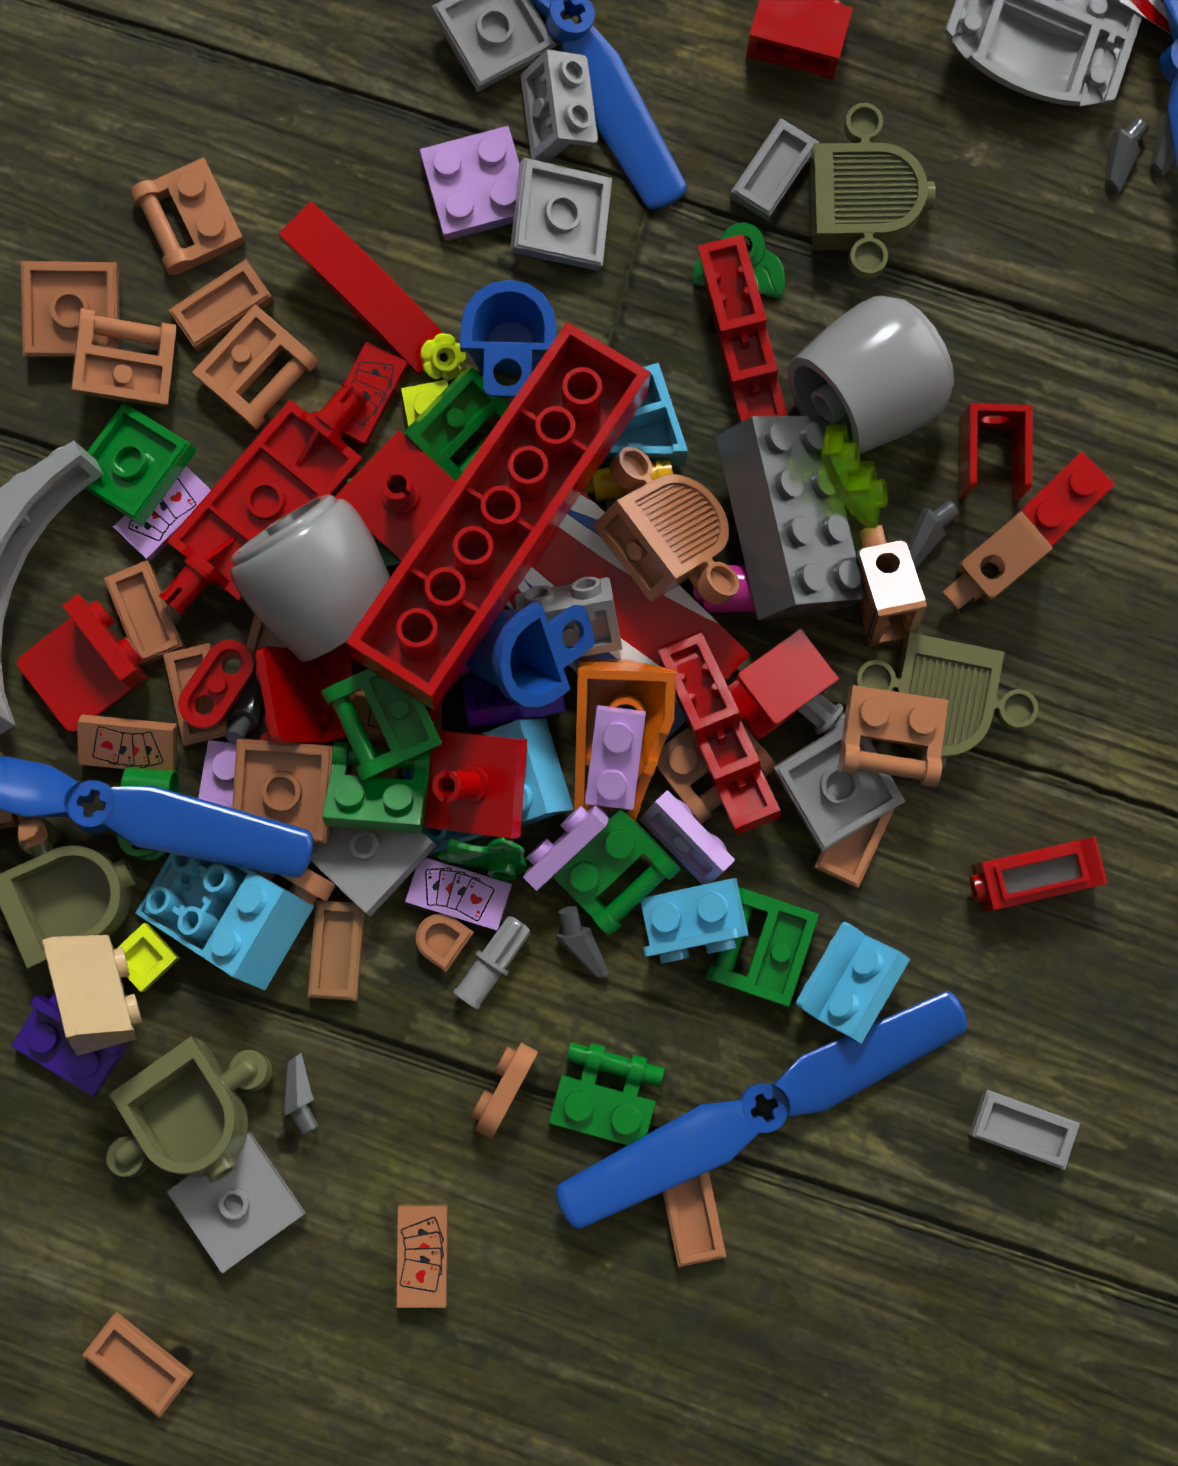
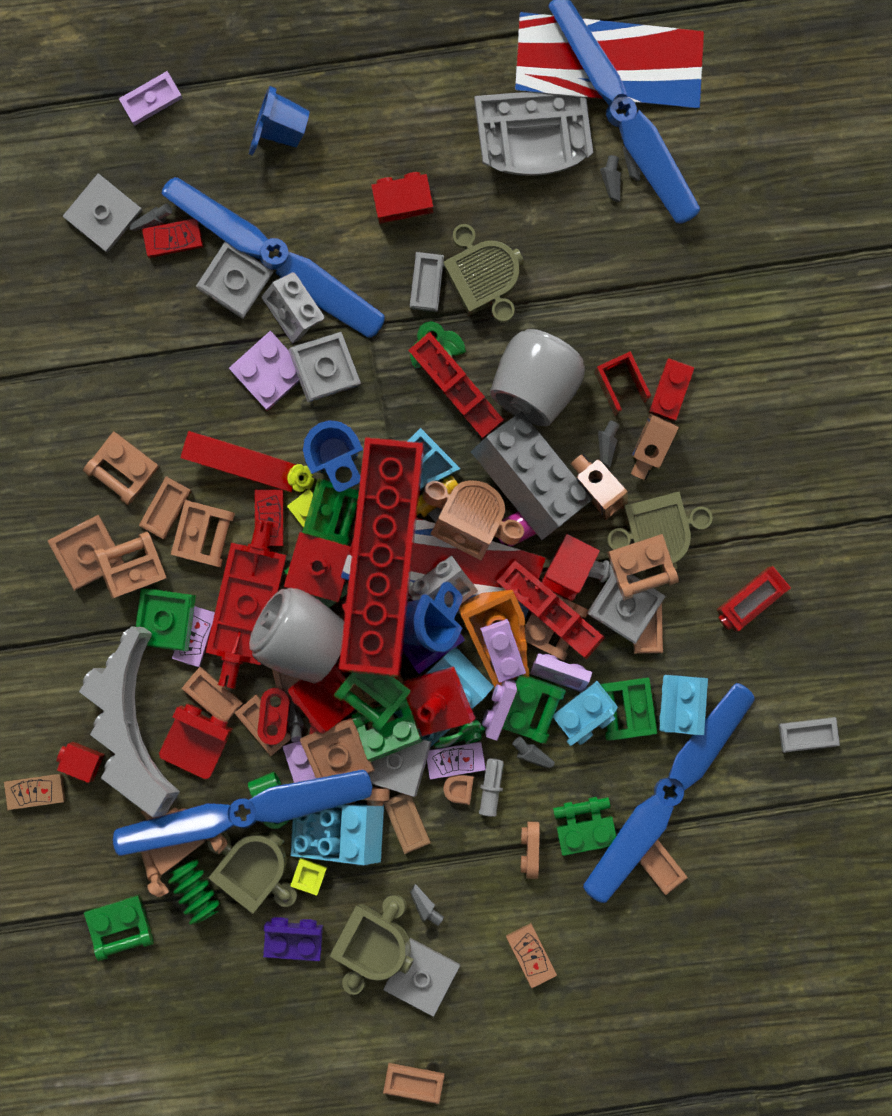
camera: 25 degrees left, 5 degrees up
tan slope [42,935,142,1056] -> none
nougat tile [77,714,177,770] -> none
clear neon green slope [821,424,888,529] -> none

